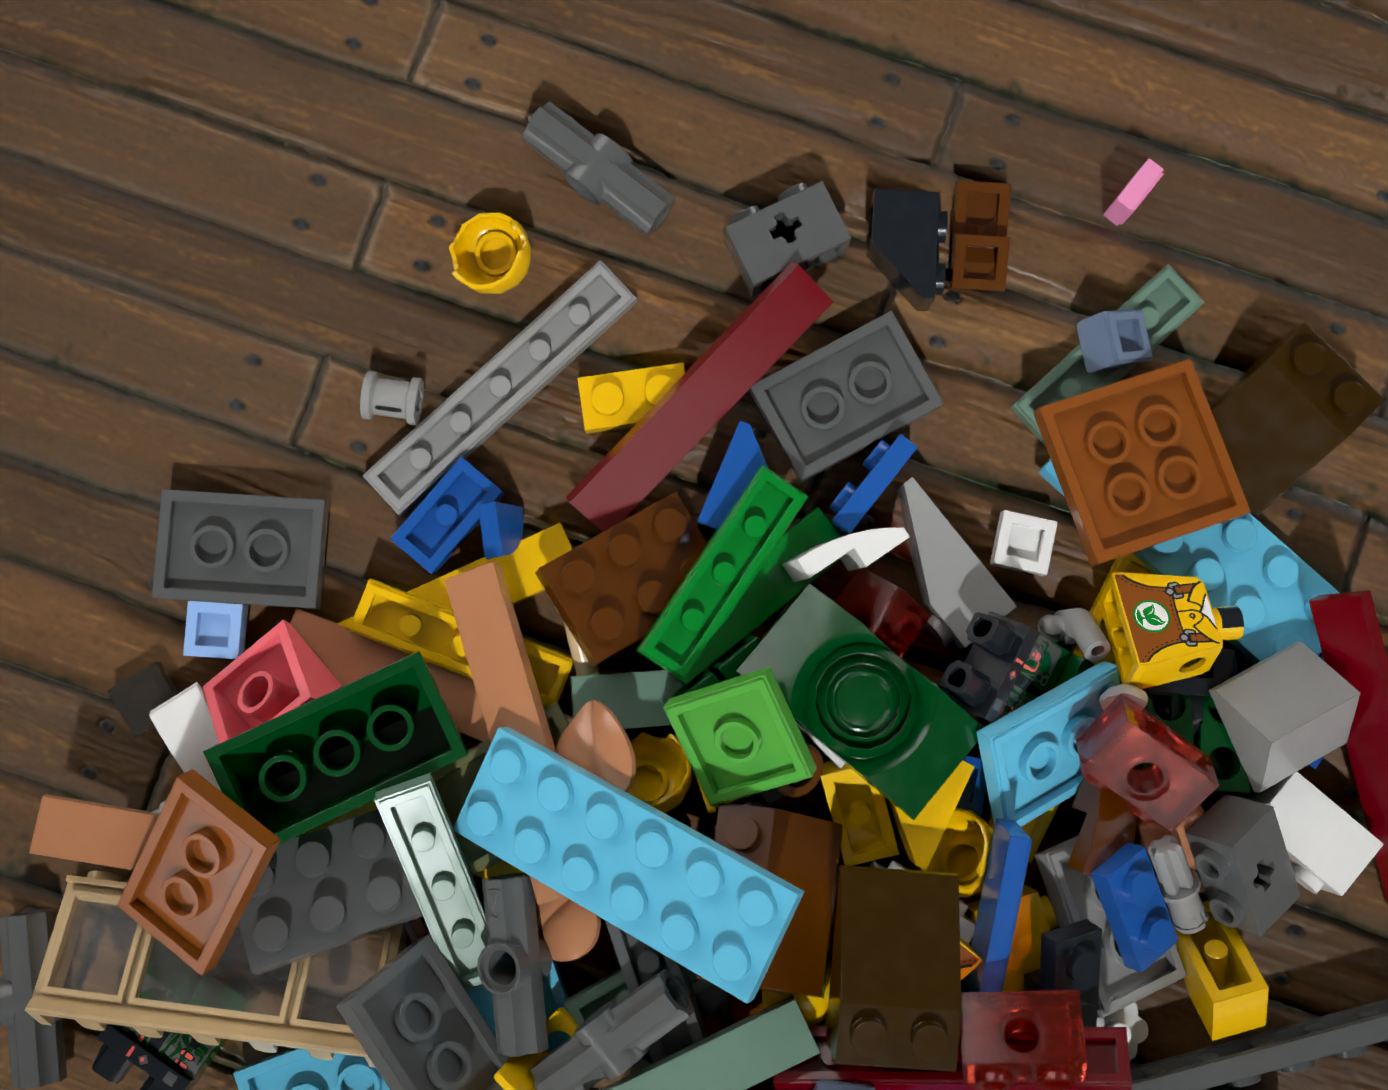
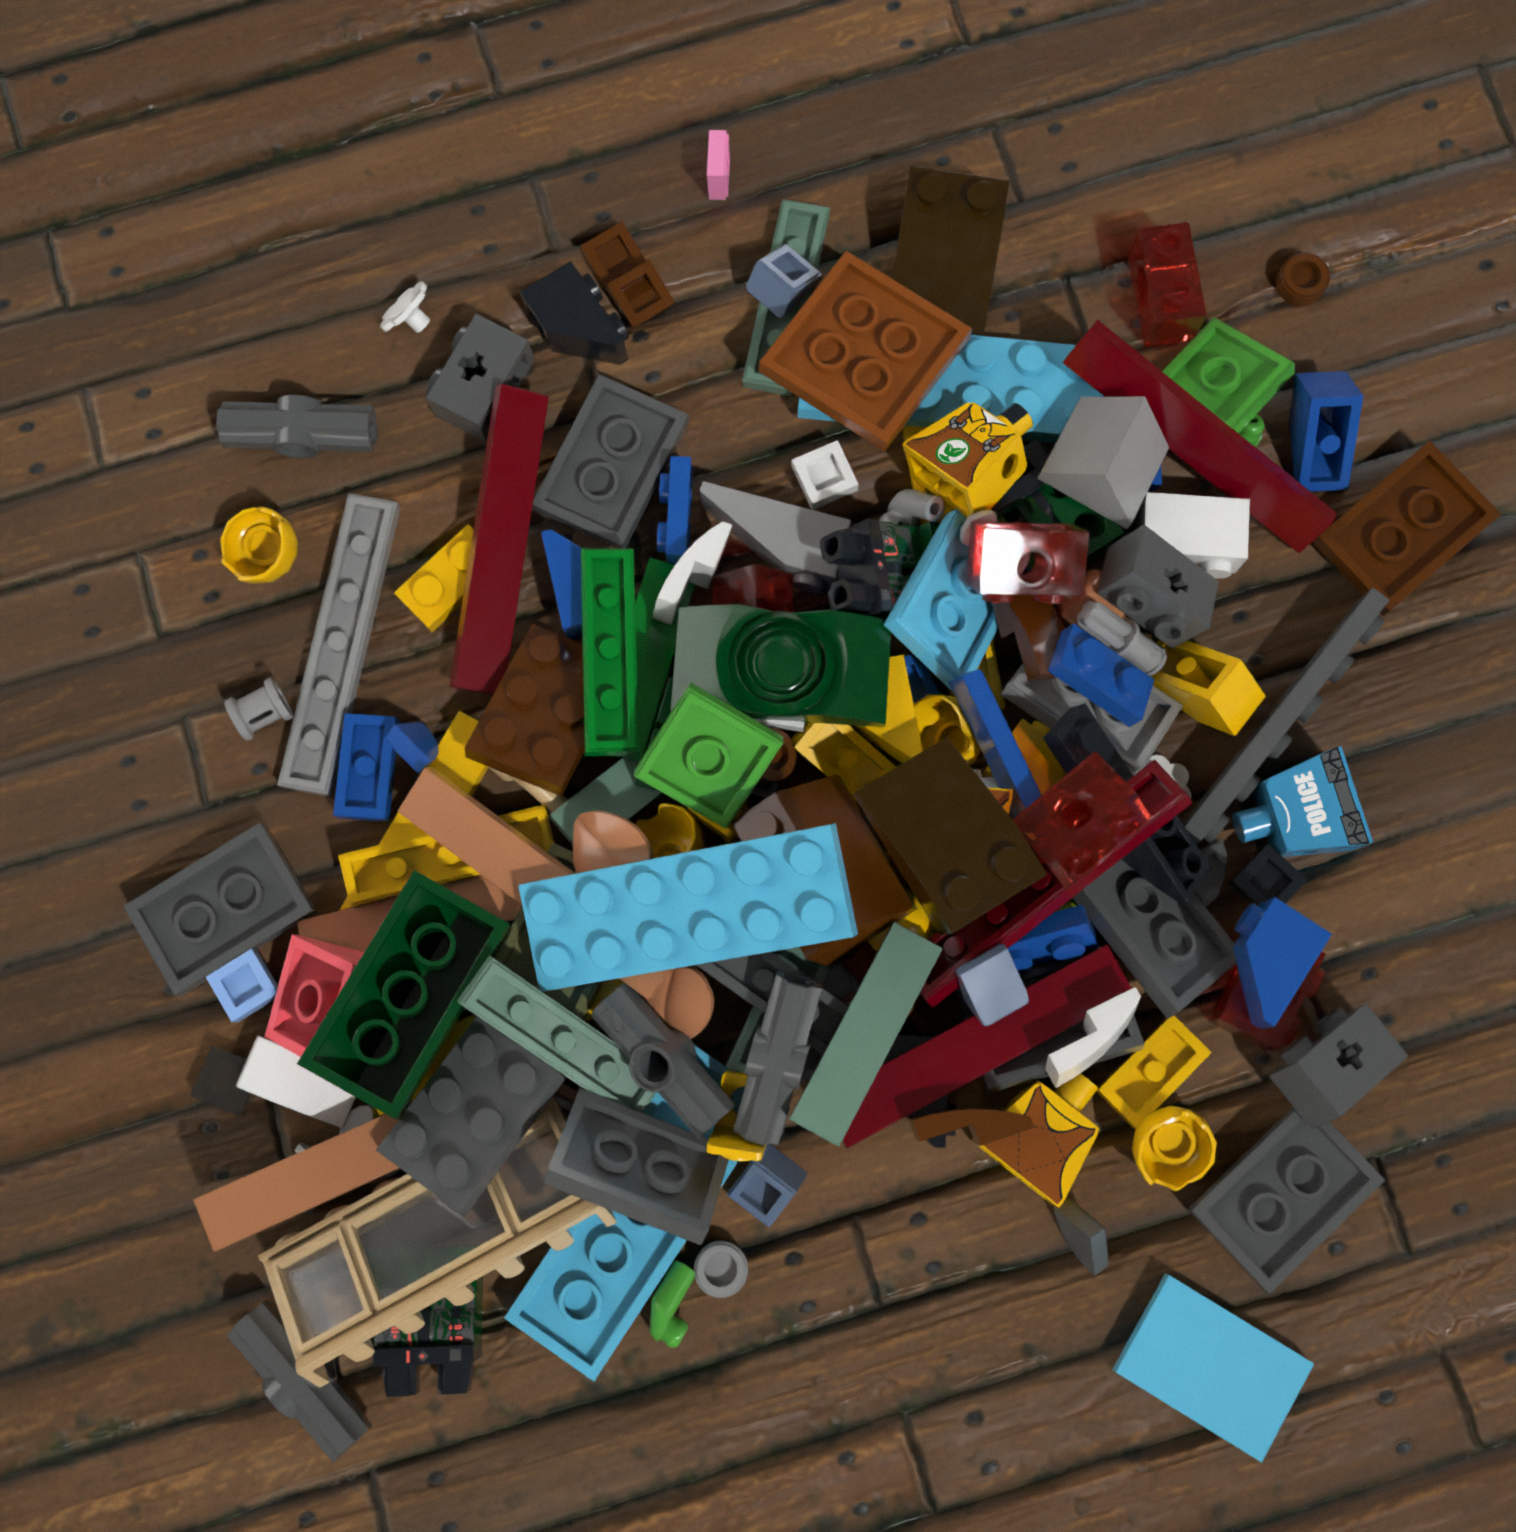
camera: 30 degrees left, 5 degrees down
dark orange plate [117,769,281,976] -> none
none -> white plant [380,281,430,333]

